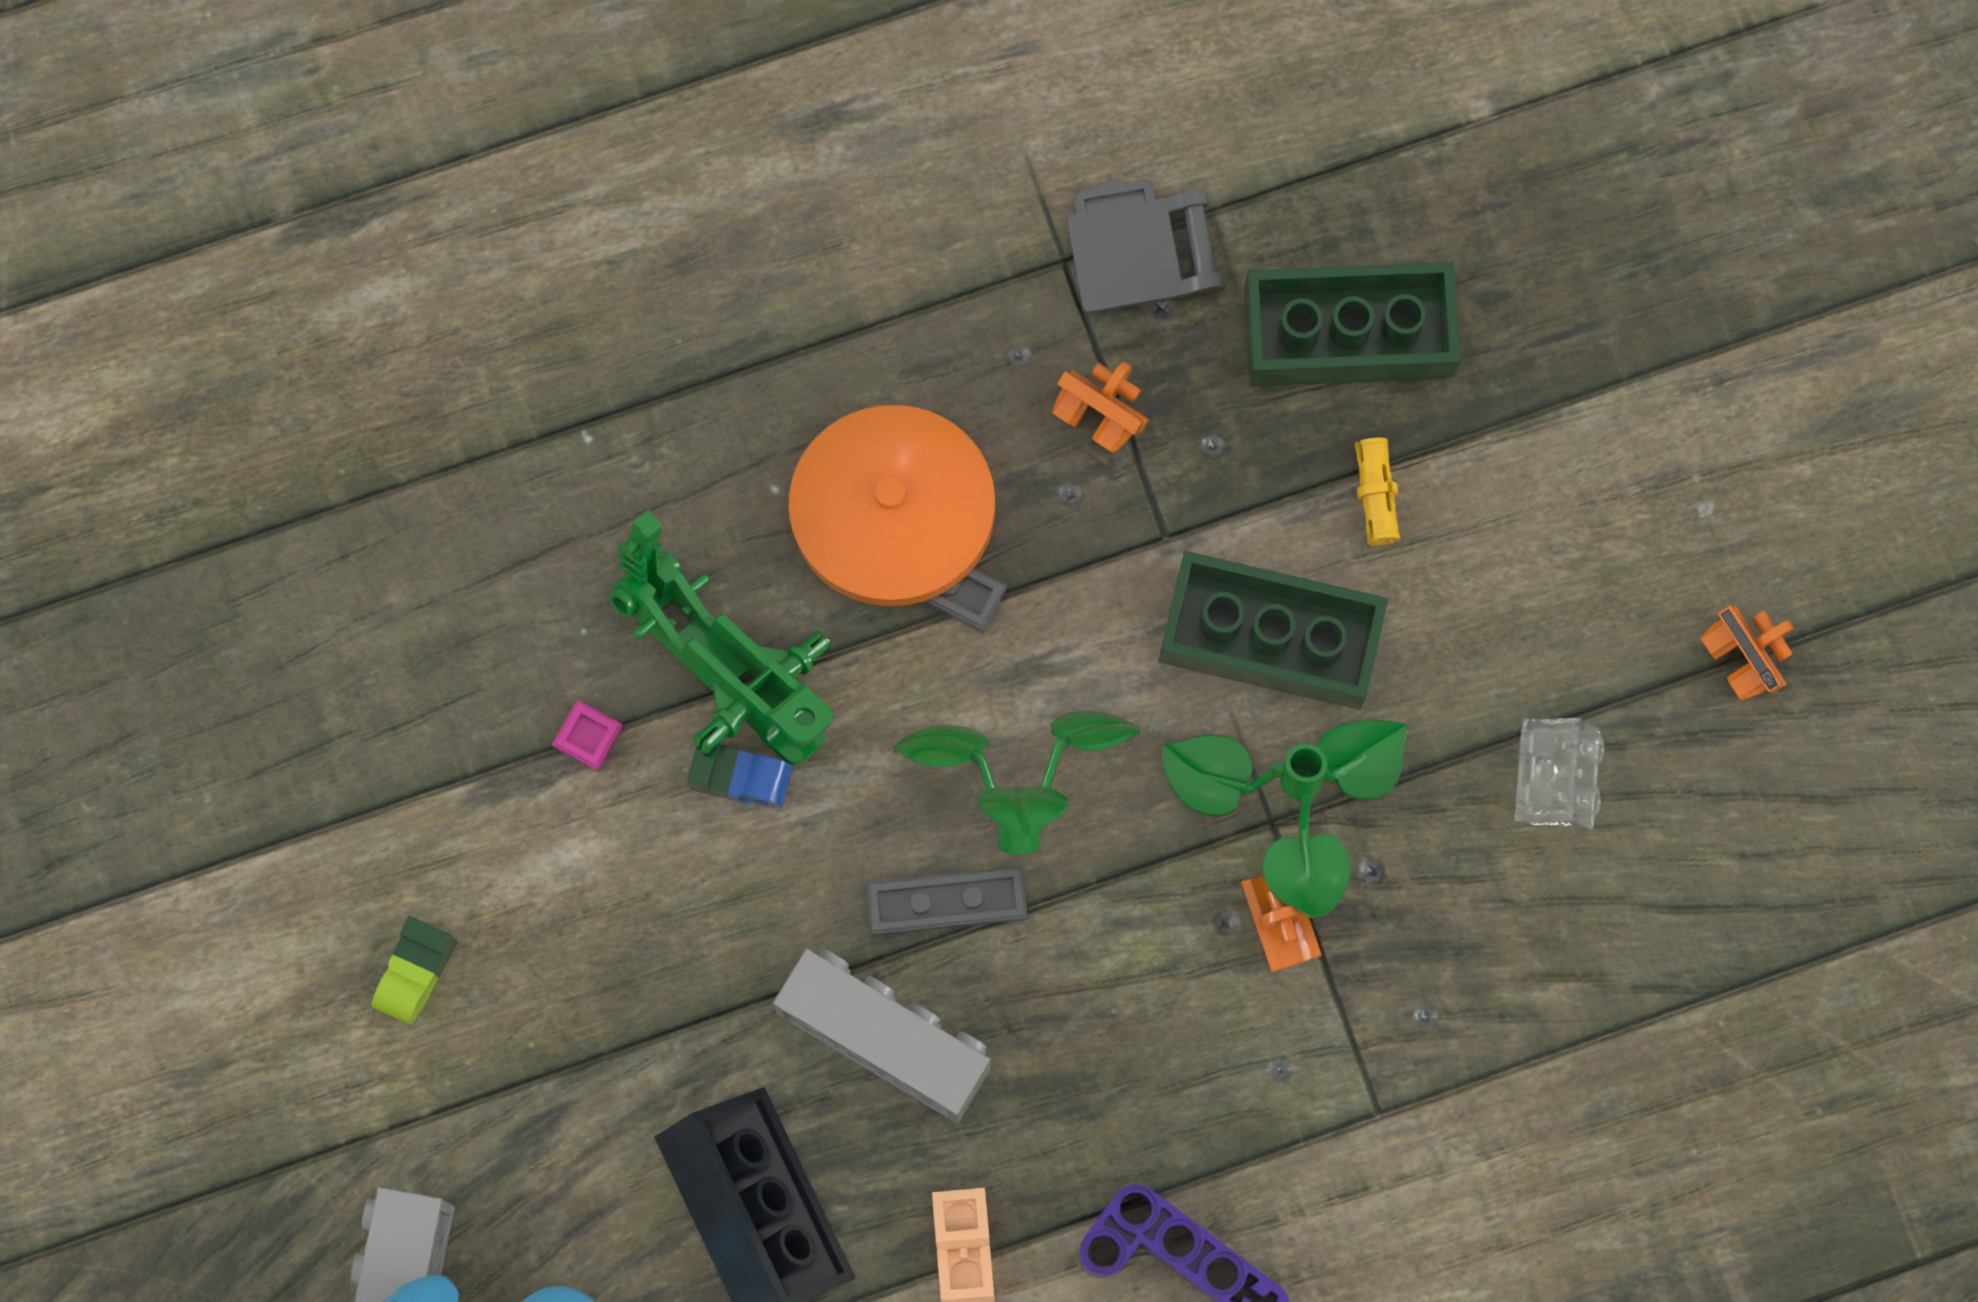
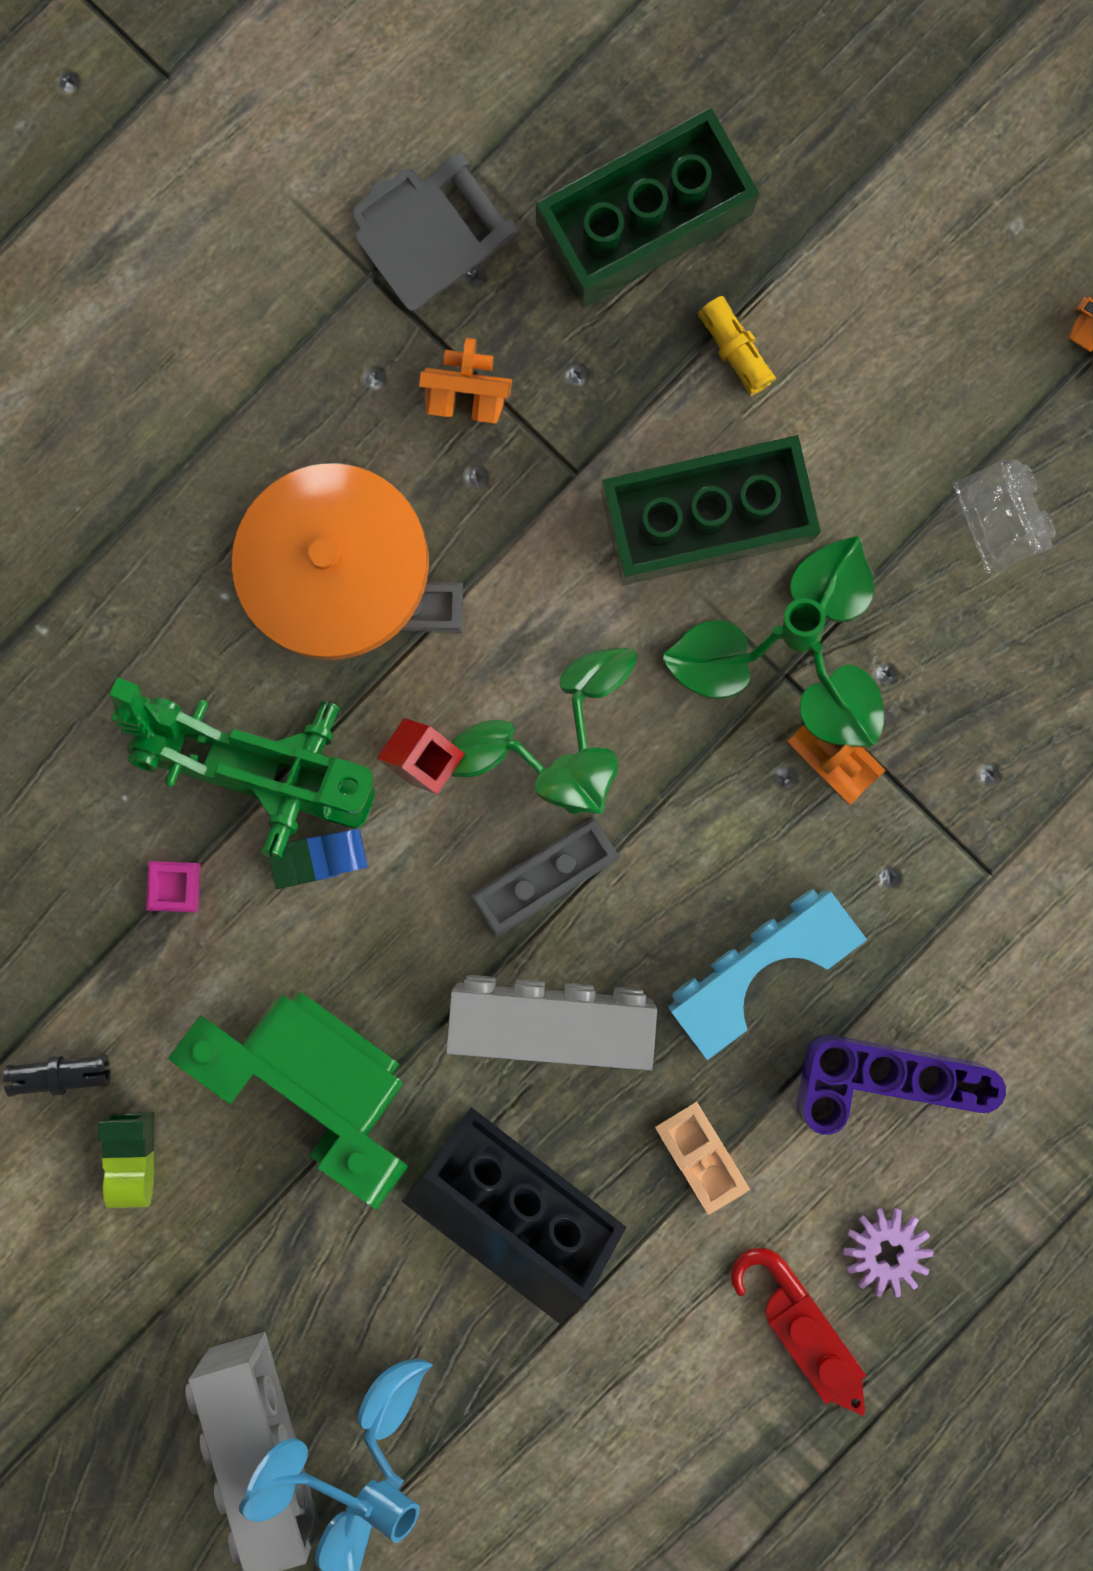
camera: 25 degrees left, 10 degrees up
none -> black pin [3,1055,111,1097]
none -> green piece [167,992,408,1210]
none -> red brick [377,718,465,795]
none -> medium azure arch [668,889,867,1060]

